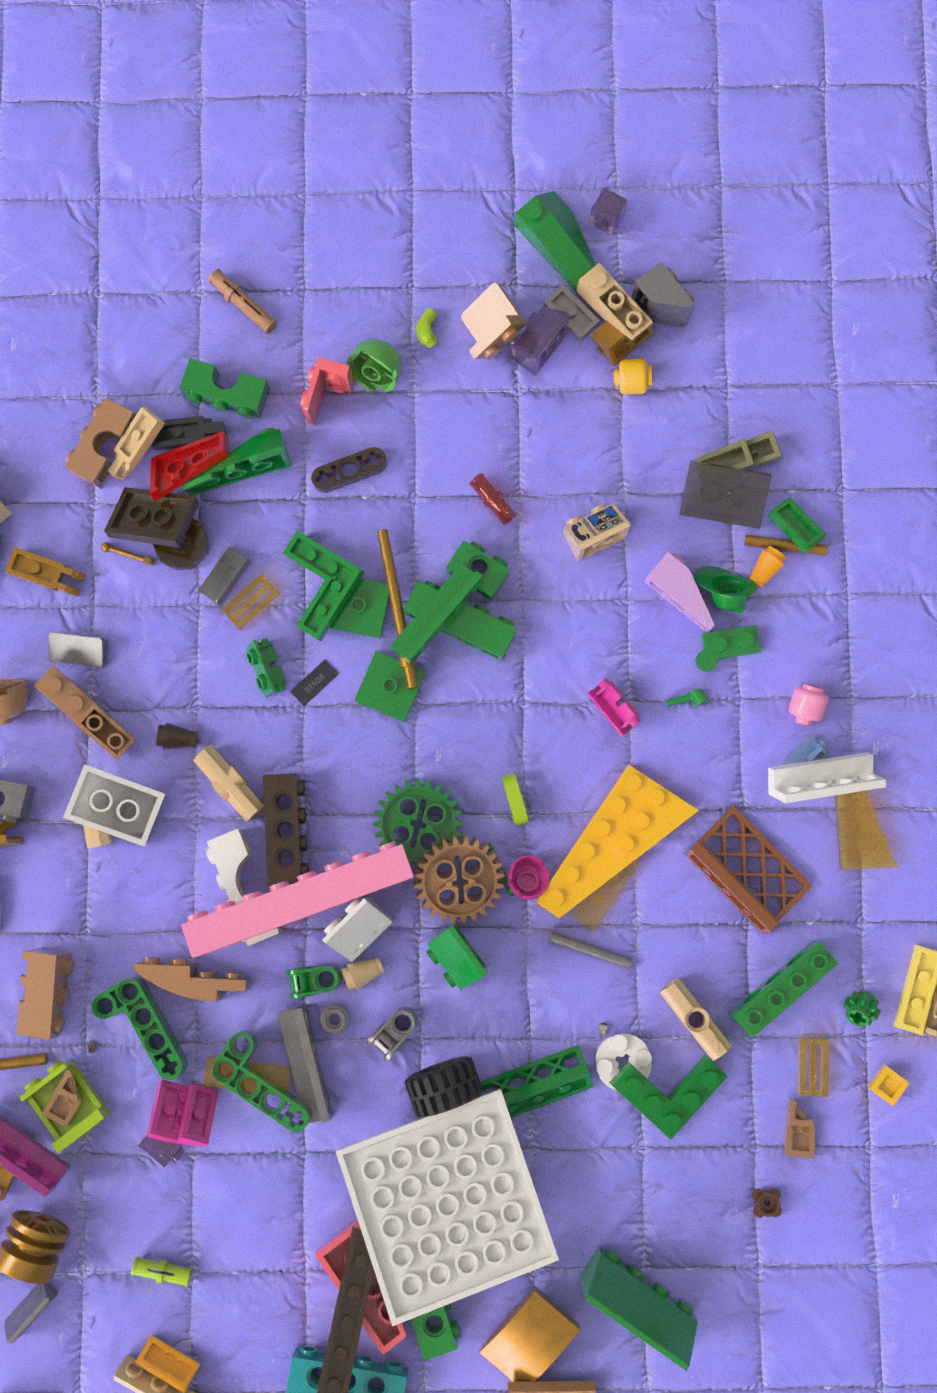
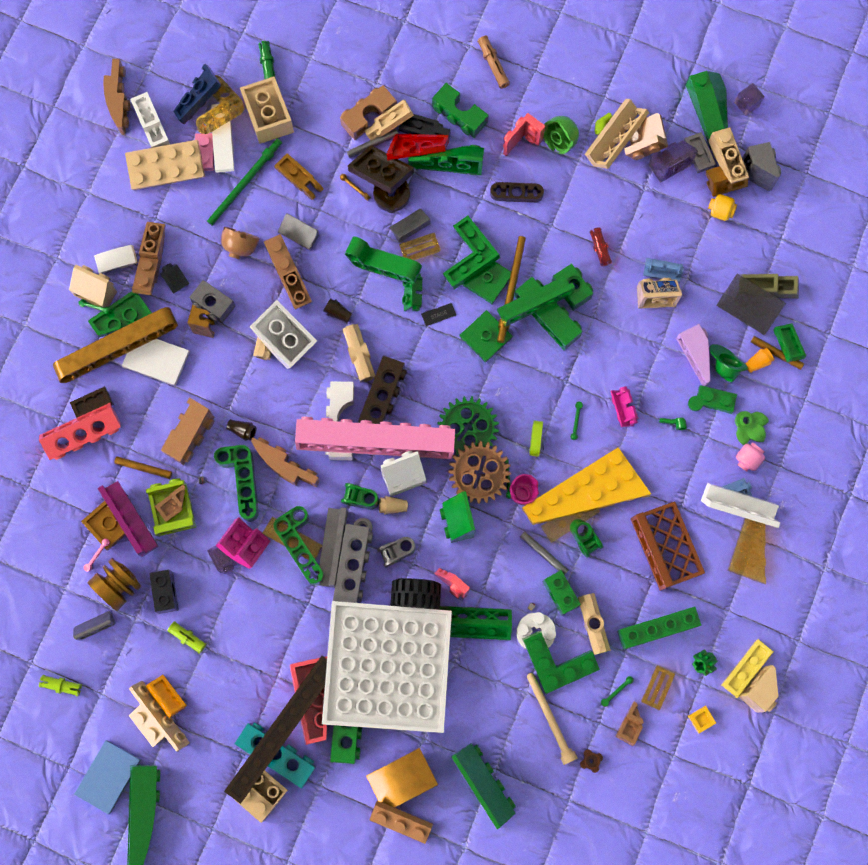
camera: 15 degrees right, 5 degrees down
none -> black brick [149,569,179,614]
none -> dark brown cone [226,419,257,441]
none -> flat silver brick [333,524,373,603]
none -> green beam [345,236,422,284]
none -> flat silver bar [346,129,398,158]
none -> coral wing [434,568,470,599]
none -> tan piece [527,673,578,765]
none -> green brick [542,570,581,616]
none -> green hinge [570,402,583,440]
none -> green piece [570,519,603,558]
none -> tan fence [585,99,649,169]
none -> green hinge [601,676,634,707]
none -> medium blue hinge [643,258,684,283]
none -> bright green plate [735,411,769,445]

